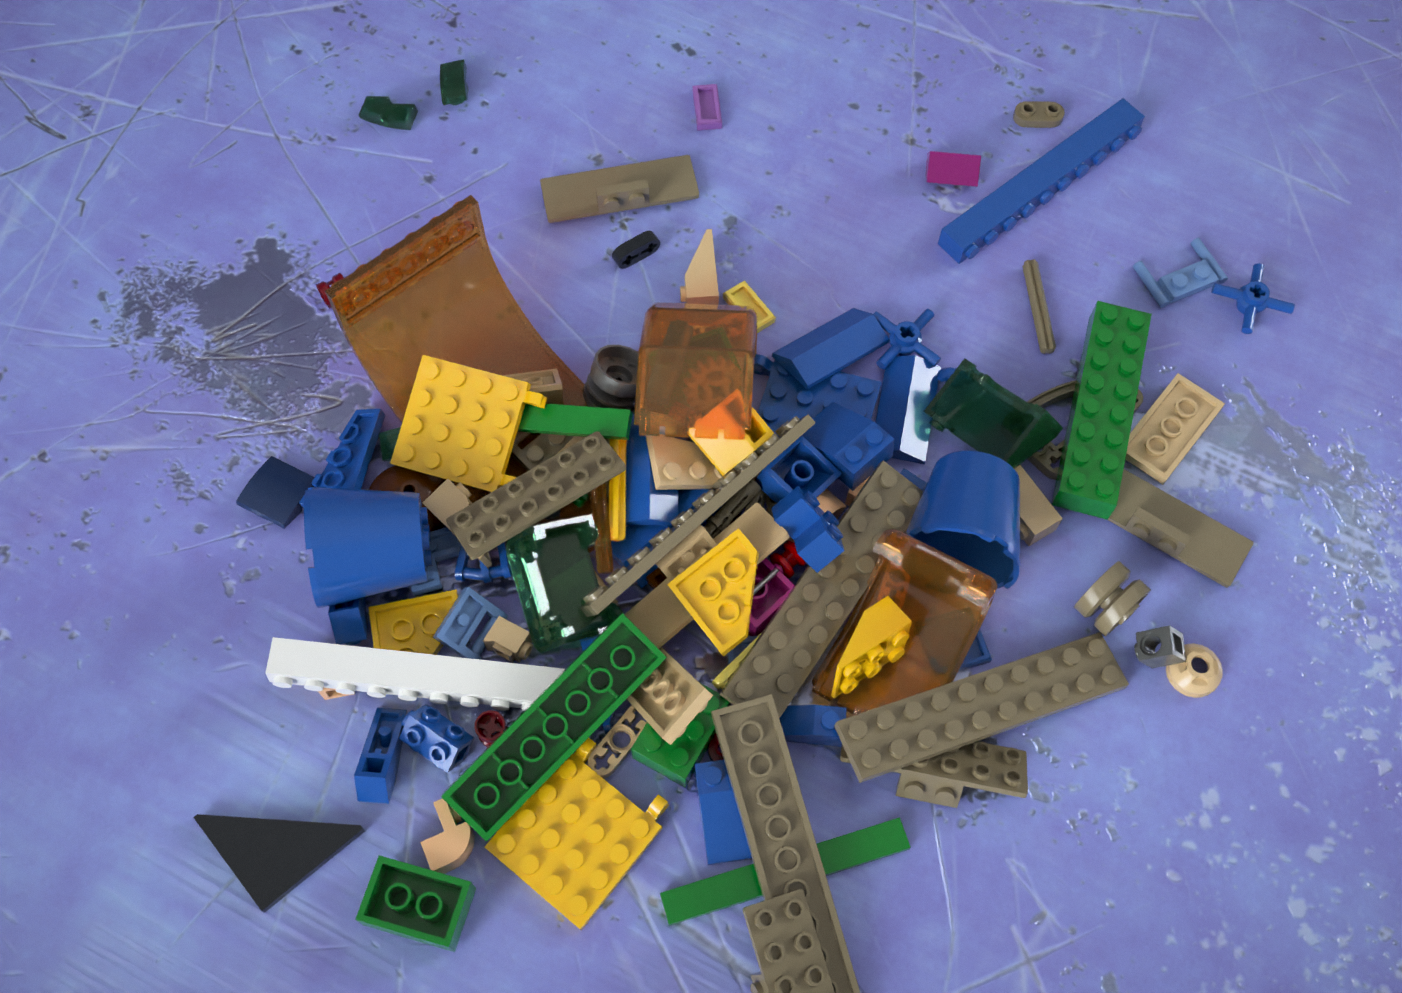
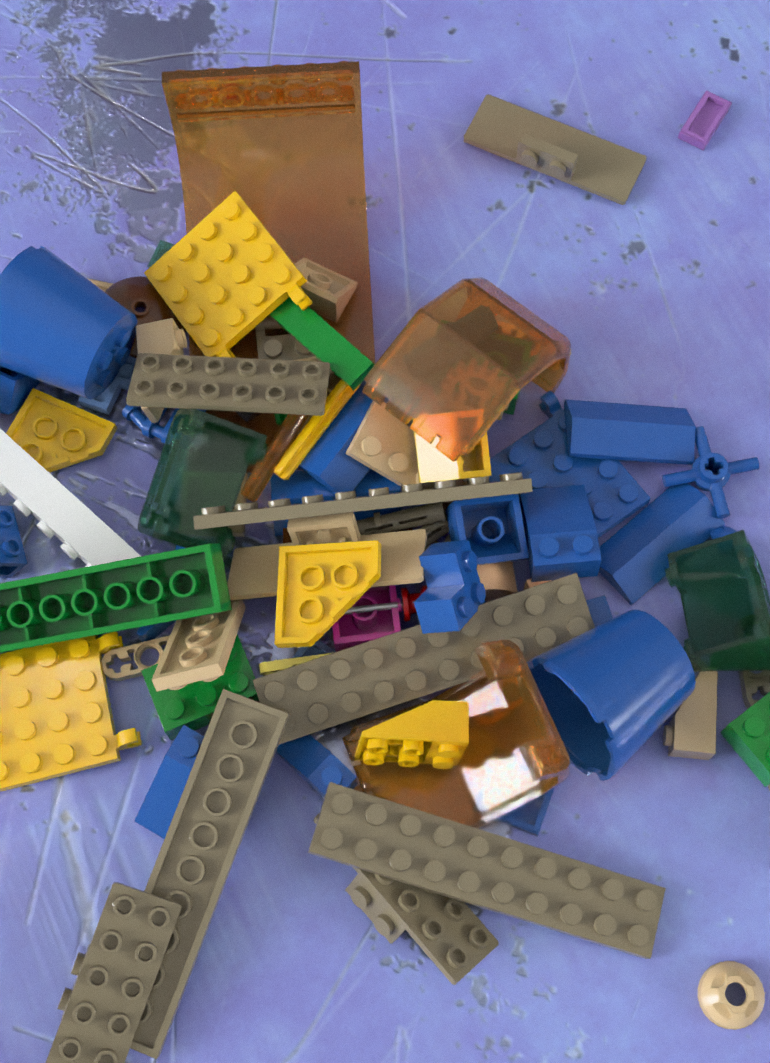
camera: 40 degrees right, 5 degrees up
dark blue slope [236,456,315,529] -> none
blue wing [299,409,386,508] -> none
medium blue plate [433,587,508,660] -> none
dark red wheel [474,710,508,747] -> none
tan window [483,616,533,663] -> none
flat silver wheel [583,345,651,414] -> none
black beam [612,230,661,269] -> none
green tile [660,817,911,926] -> none
tan slope [680,229,719,312] -> none
light yellow tile [723,280,776,335] -> none
dark tan wheel [1074,561,1151,637] -> none
dark grey brick [1134,625,1186,668] -> none

